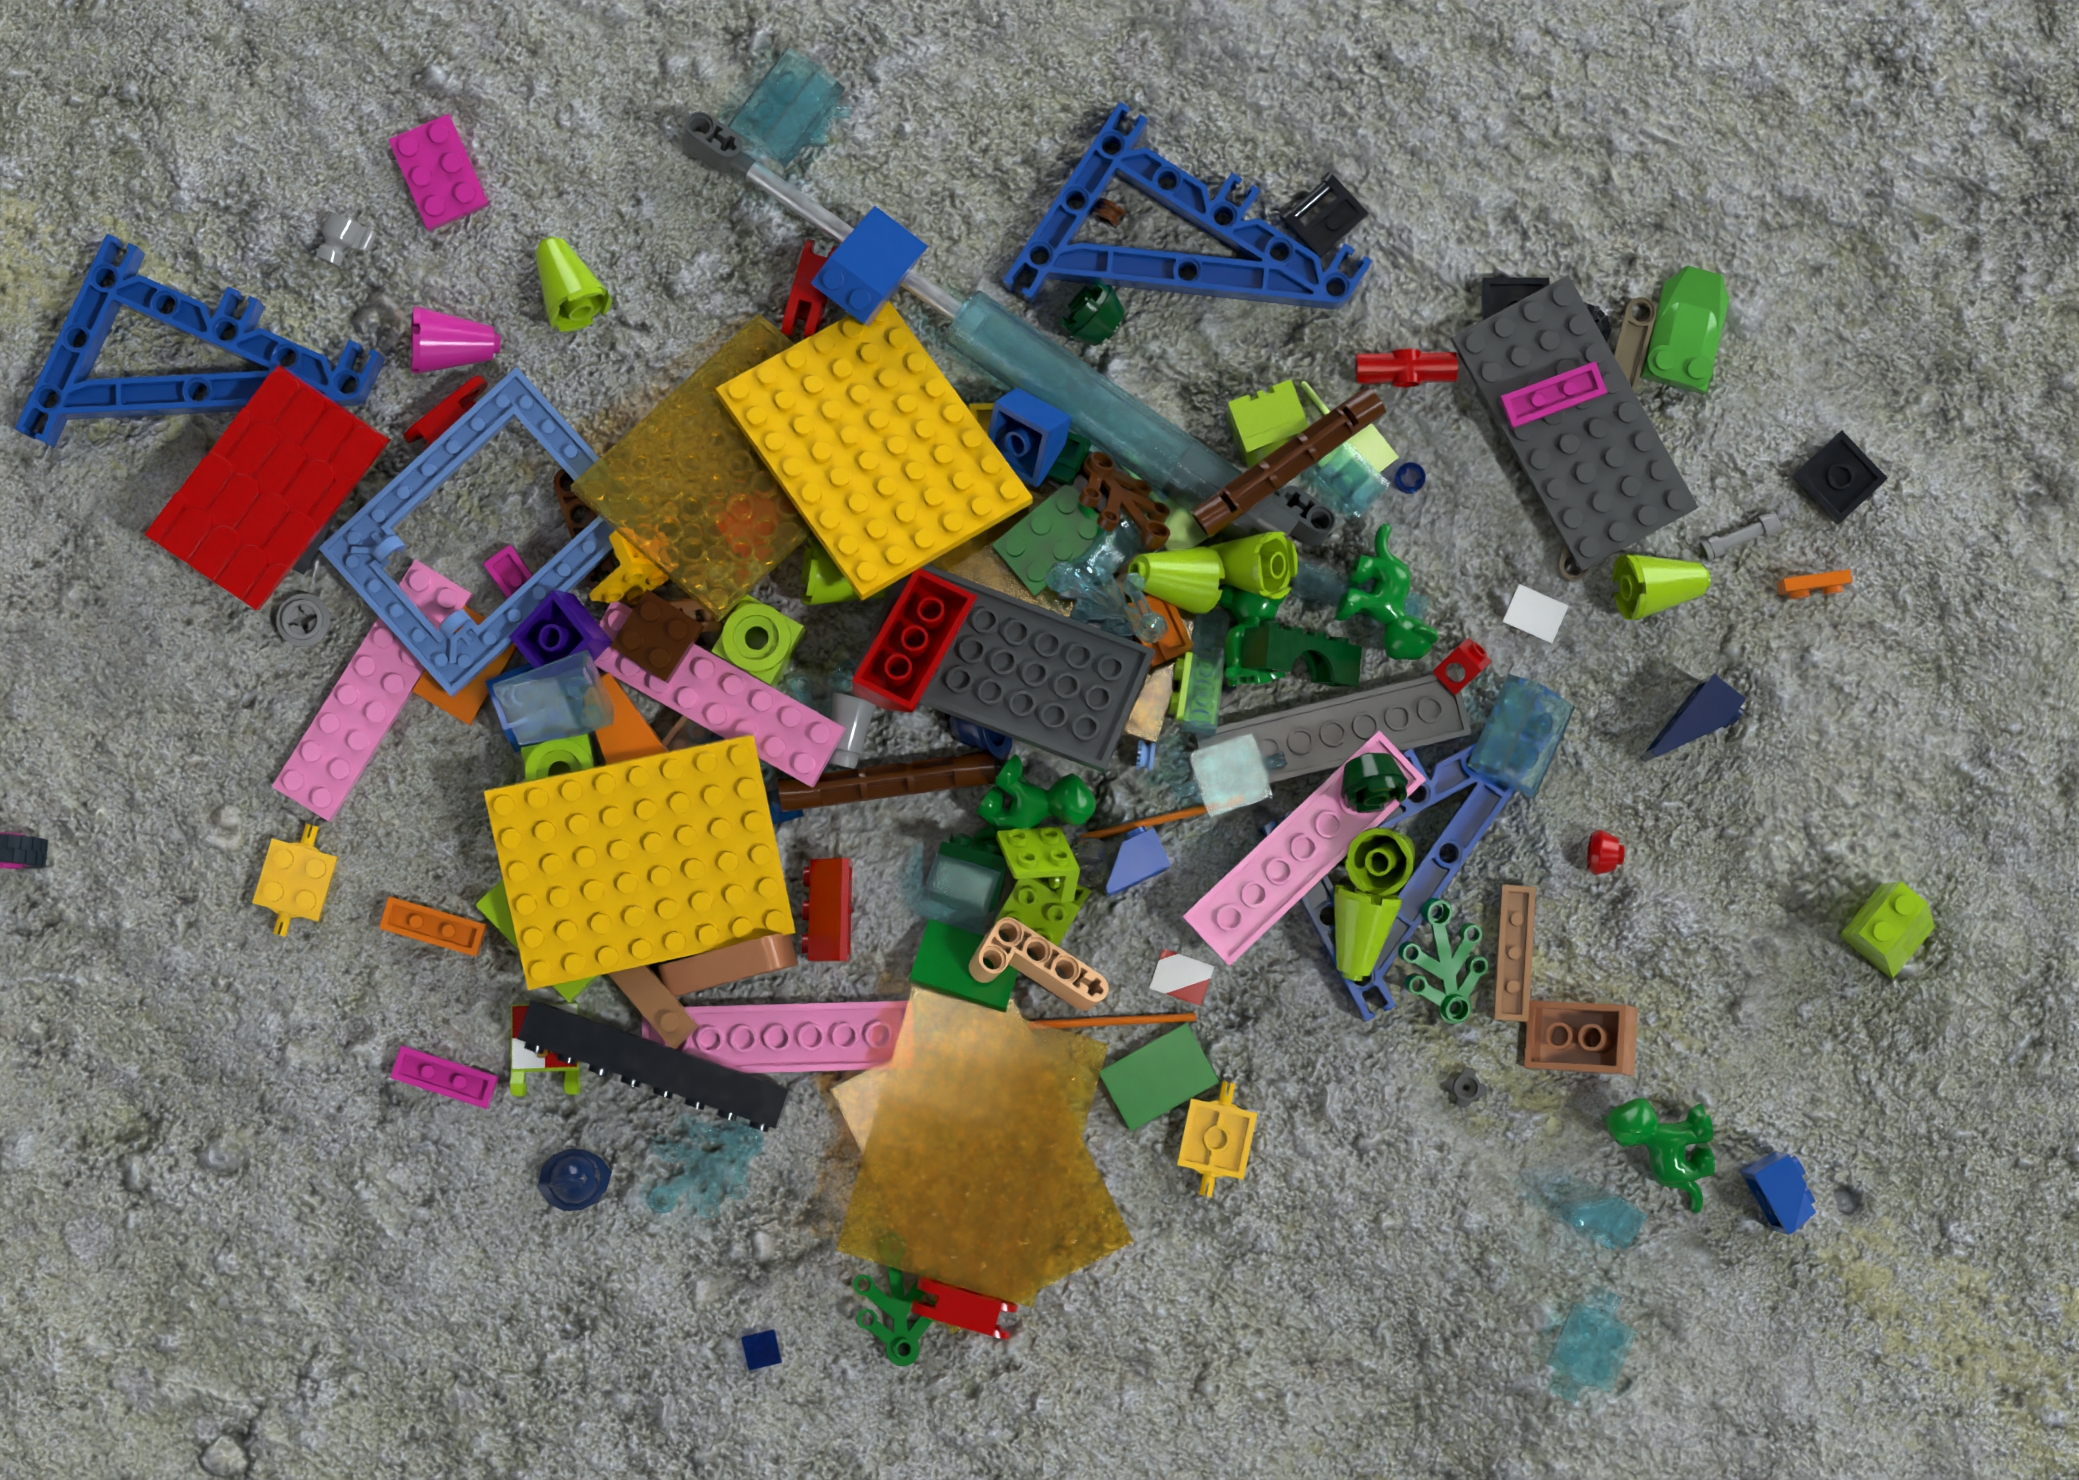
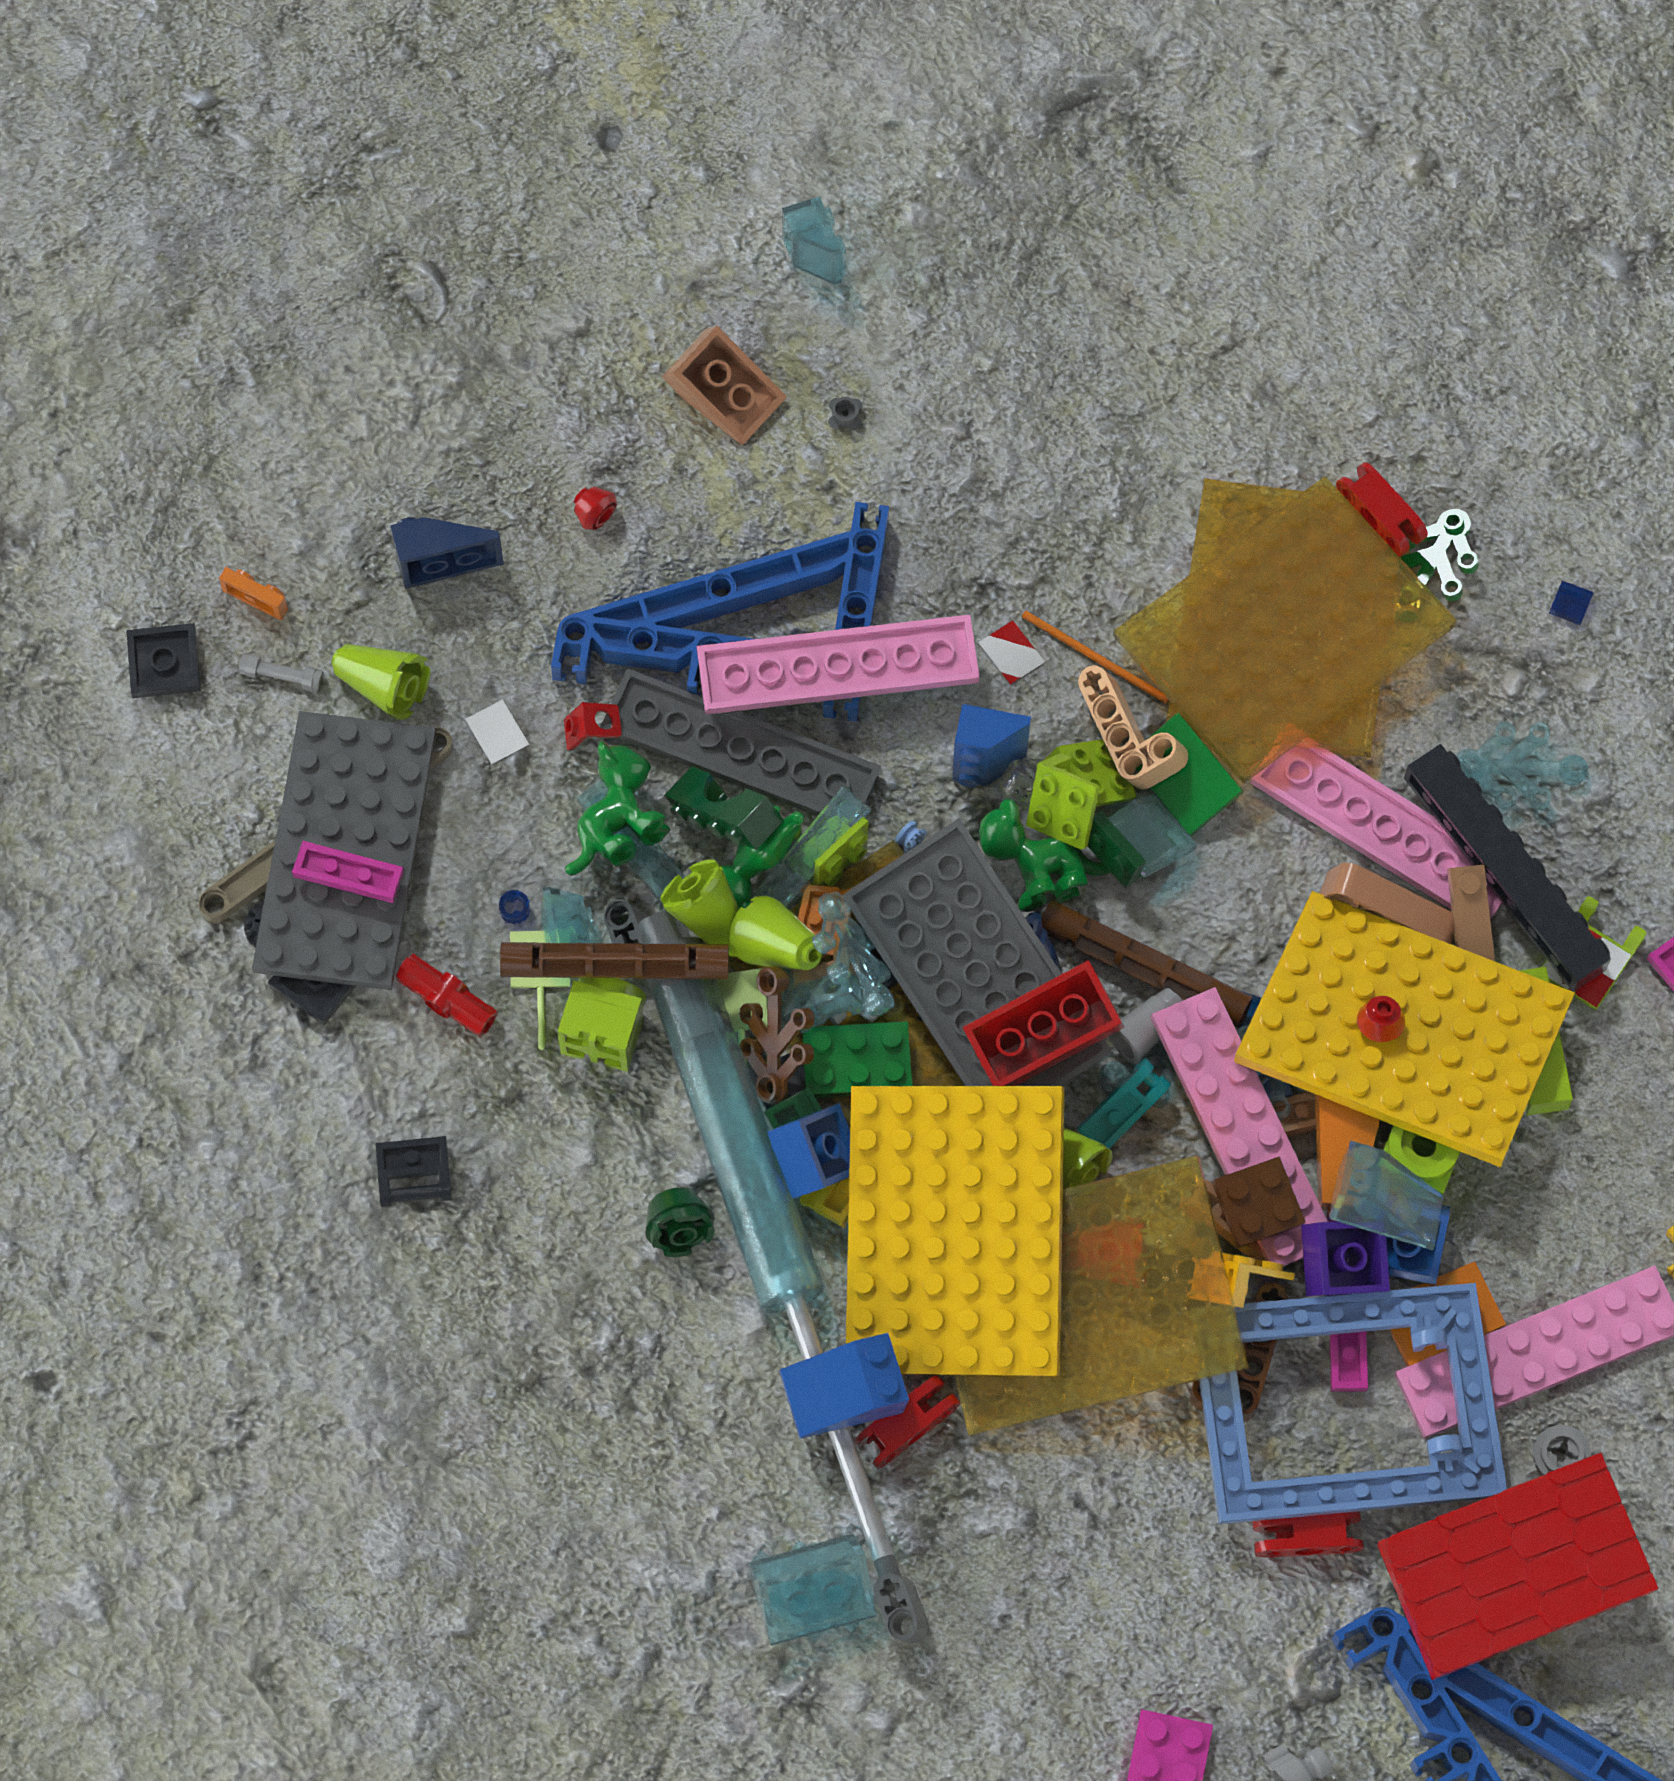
camera: 145 degrees left, 15 degrees down
orange plate [379,896,487,957] -> none
dark pink cone [411,306,500,374] -> none
lime cone [535,236,612,332] -> none
dark blue piece [538,1149,612,1211] -> none
lime piece [711,593,807,688] -> none
red slope [802,858,853,962] -> none
blue piece [1003,102,1373,309] -> none
orange axle [1080,795,1244,843] -> none
reddish brown bush [1092,198,1125,228] -> none
green tile [1098,1023,1219,1131] -> none
clear light blue plate [1174,733,1288,818] -> none
yellow plate [1177,1081,1257,1197] -> none
lime cone [1334,884,1402,981] -> none
dark green cone [1340,753,1408,813] -> none
lime cone [1346,827,1415,896] -> none
green plant [1398,898,1489,1024] -> none
clear light blue slope [1467,674,1575,799] -> none
medium nougat plate [1493,884,1536,1022] -> none
clear light blue plate [1546,1291,1638,1403] -> none
green animal [1602,1098,1715,1213] -> none
bright green slope [1640,266,1730,395] -> none
blue slope [1739,1151,1816,1235] -> none
lime slope [1839,881,1935,979] -> none
none -> teal plate [1076,1059,1171,1148]
none -> red cone [1357,996,1405,1042]

